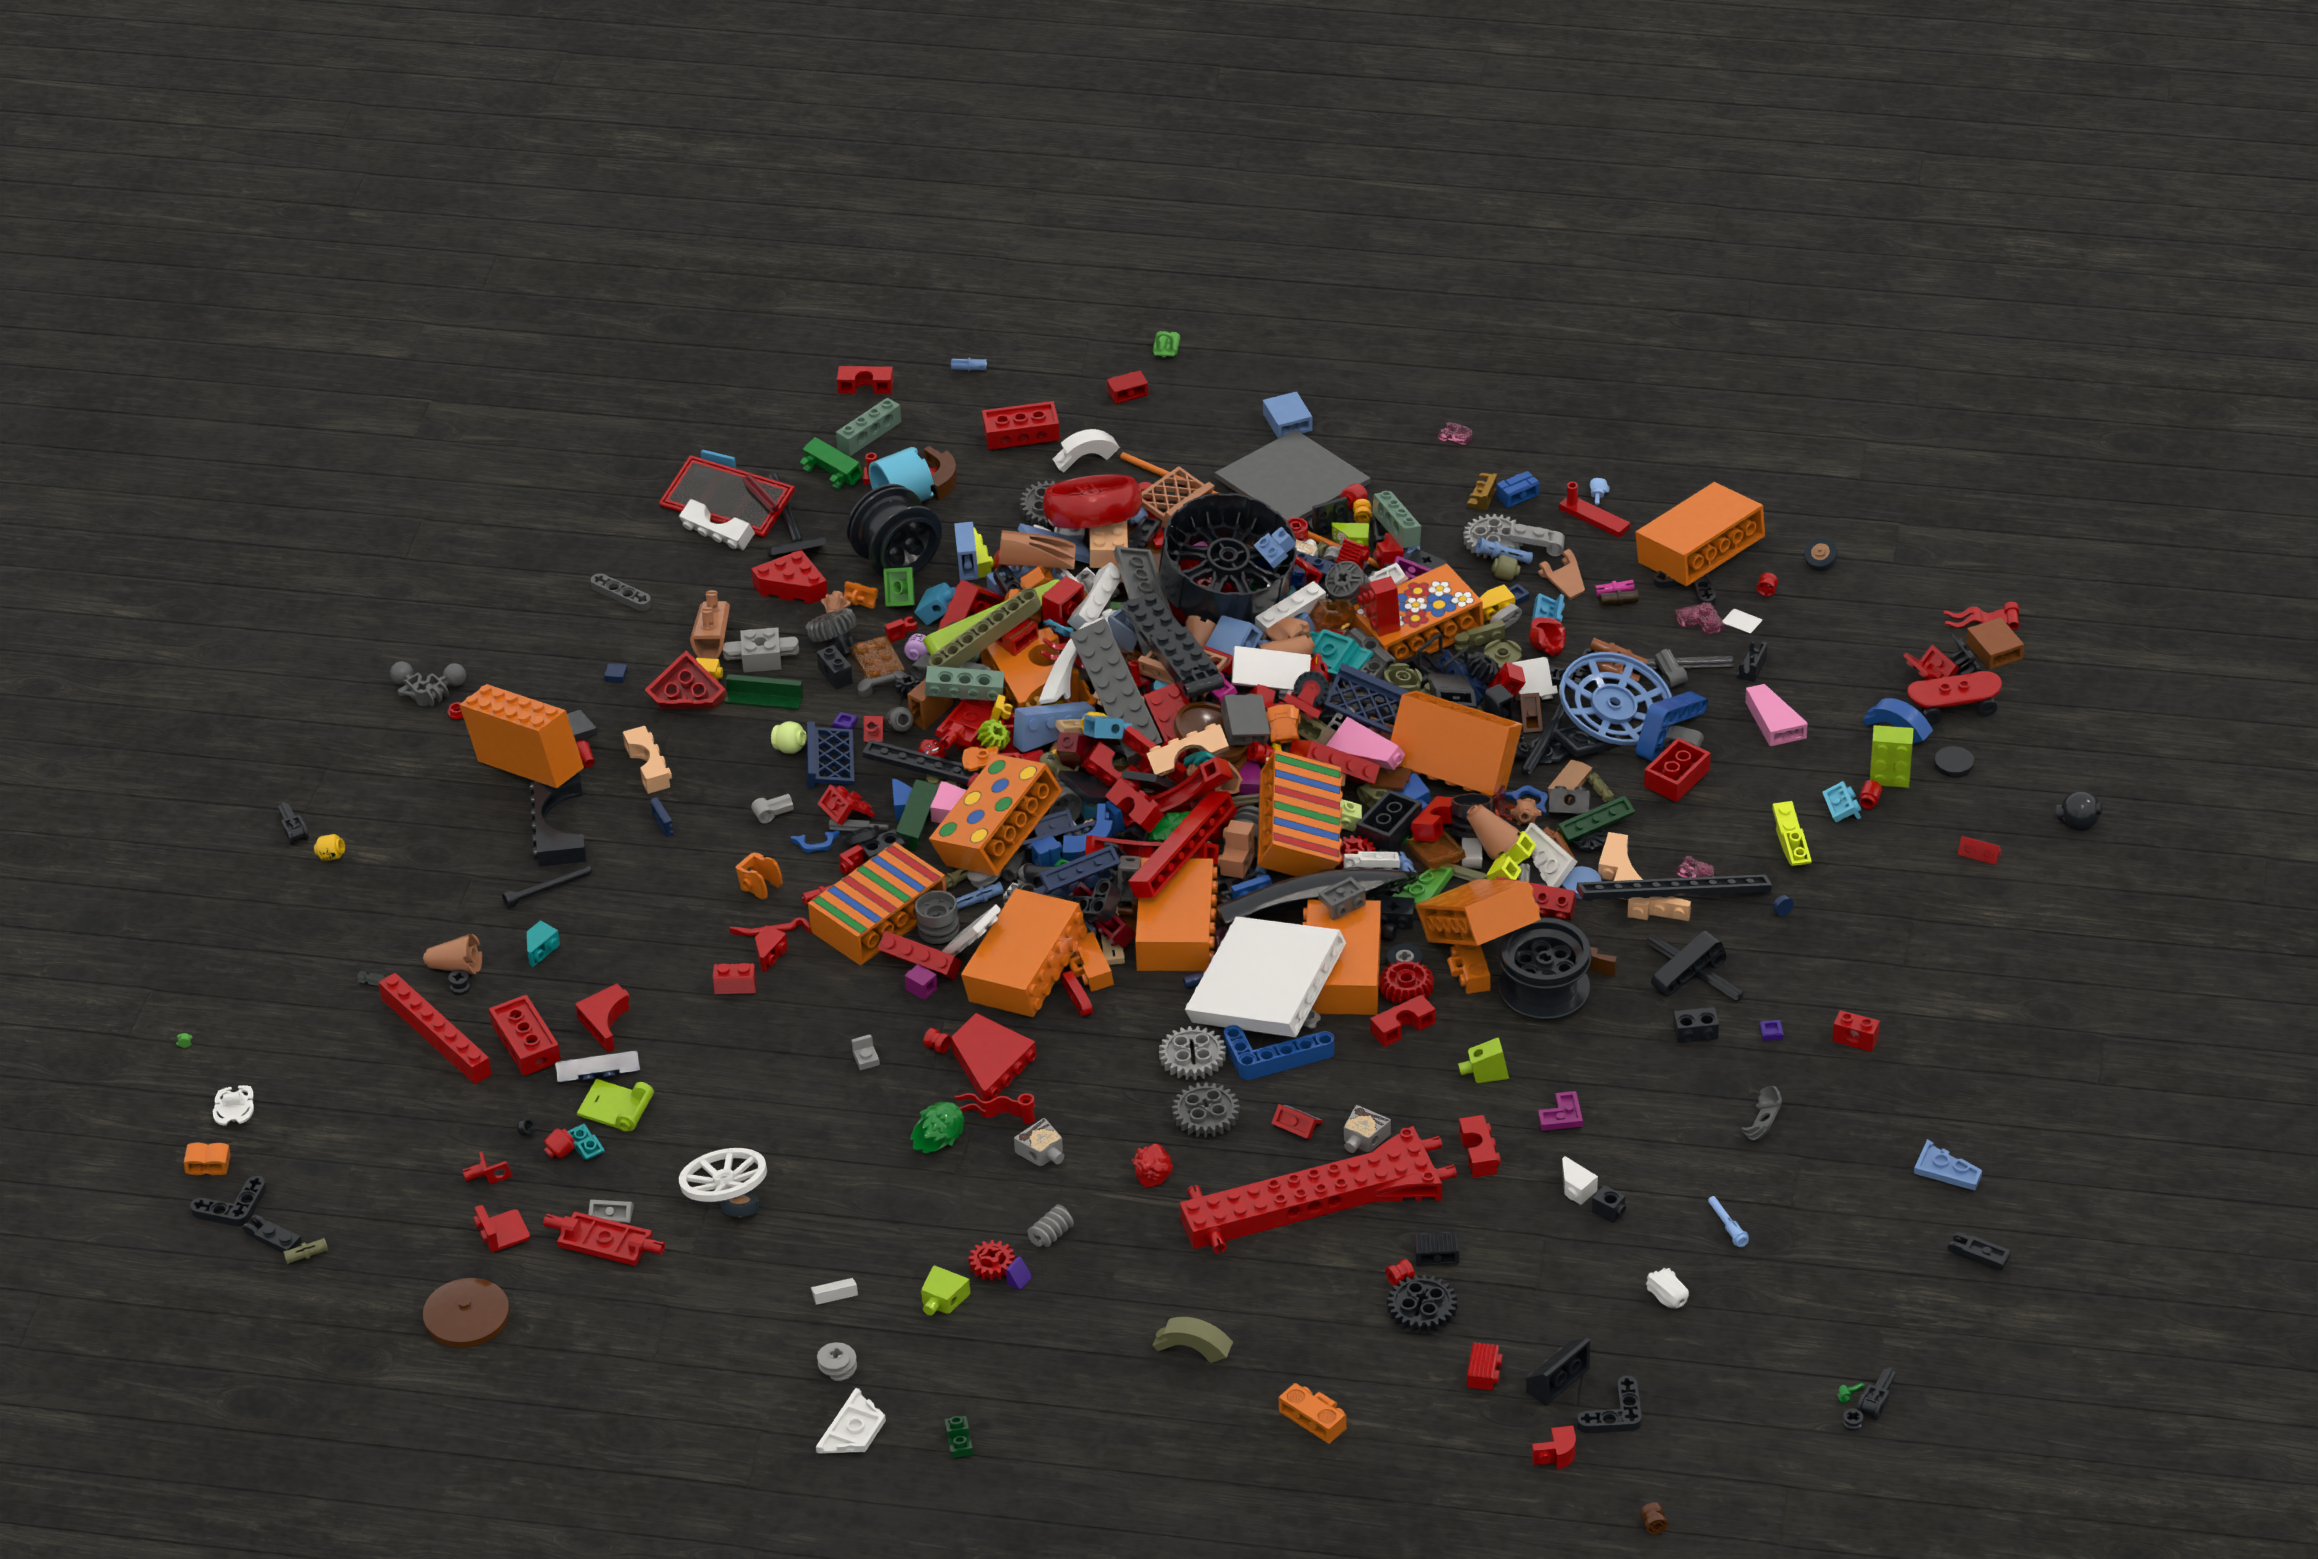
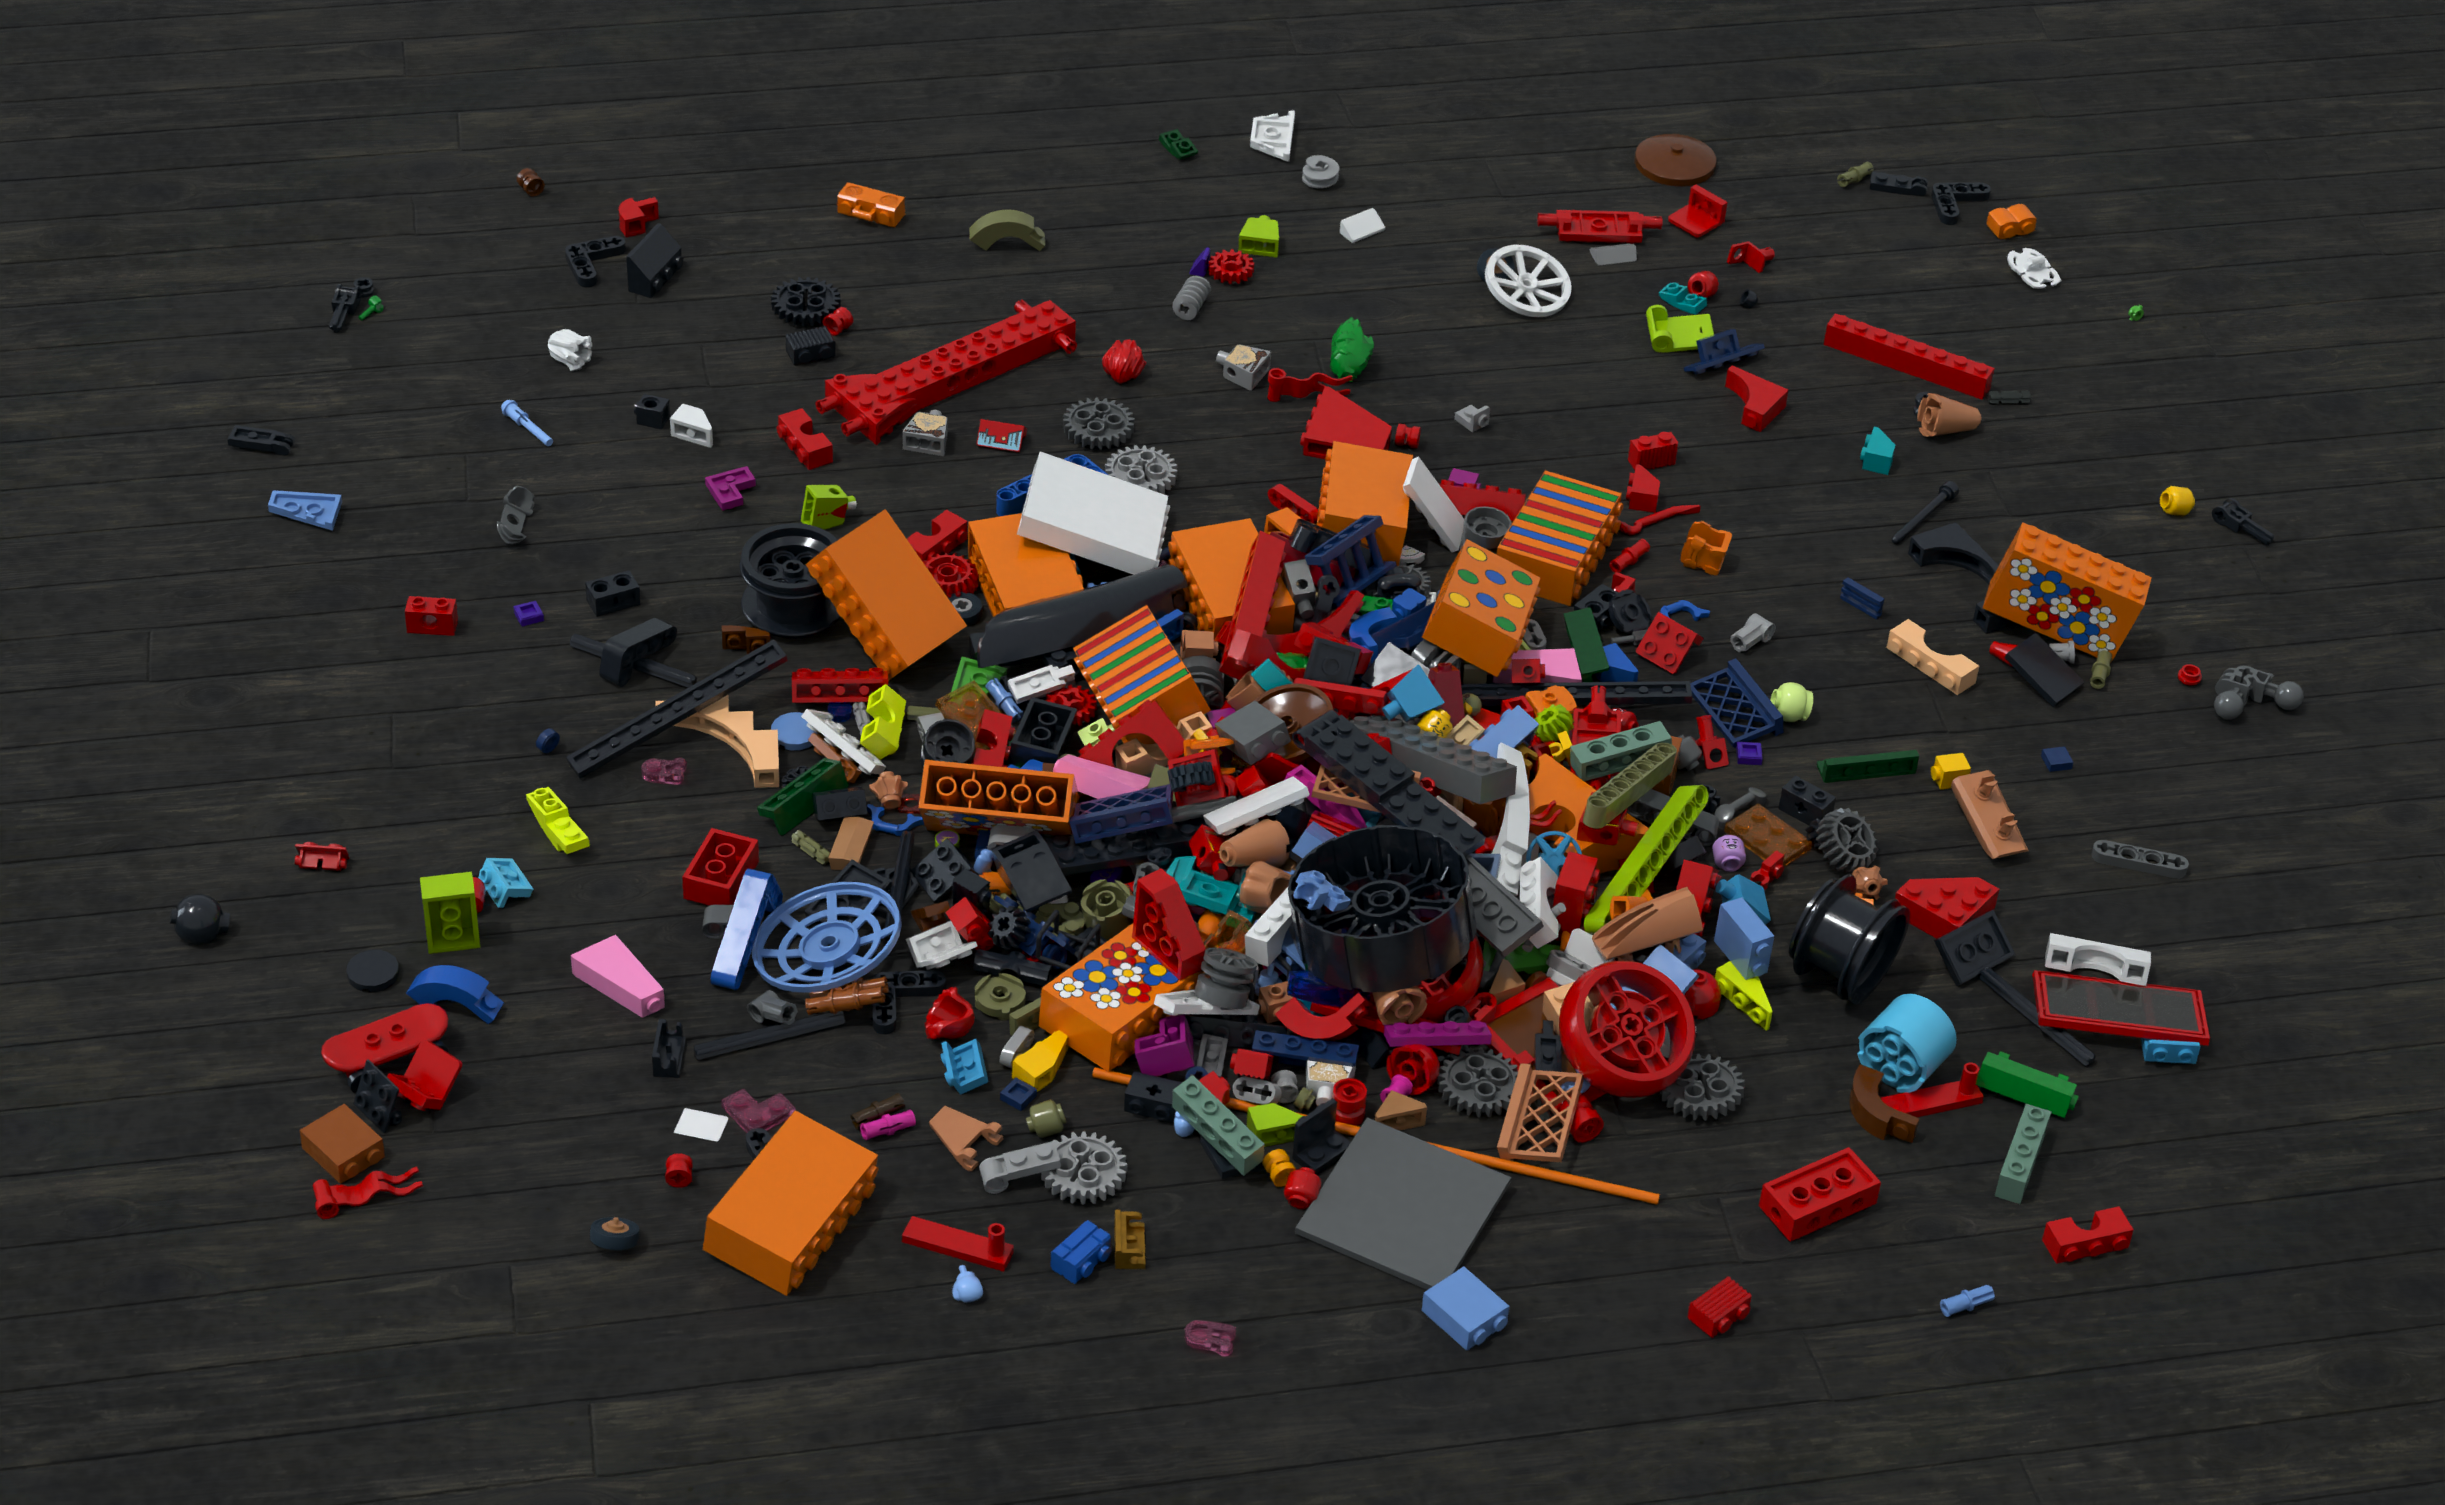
camera: 155 degrees right, 0 degrees up
red brick [489,994,561,1076] -> none
red brick [645,650,728,709] -> none
light grey brick [723,628,799,673] -> none
dark red axle [743,475,779,513] -> none
bright green slope [884,567,915,606] -> none
white arch [1053,429,1120,473] -> none
light nougat arch [1146,723,1229,776] -> none
bright green piece [1153,331,1180,358] -> none
dark grey bracket [1318,877,1366,920] -> none
nougat cone [1467,805,1520,860] -> none
red brick [1467,1342,1503,1390] -> none
medium blue pin [1475,537,1533,564] -> none

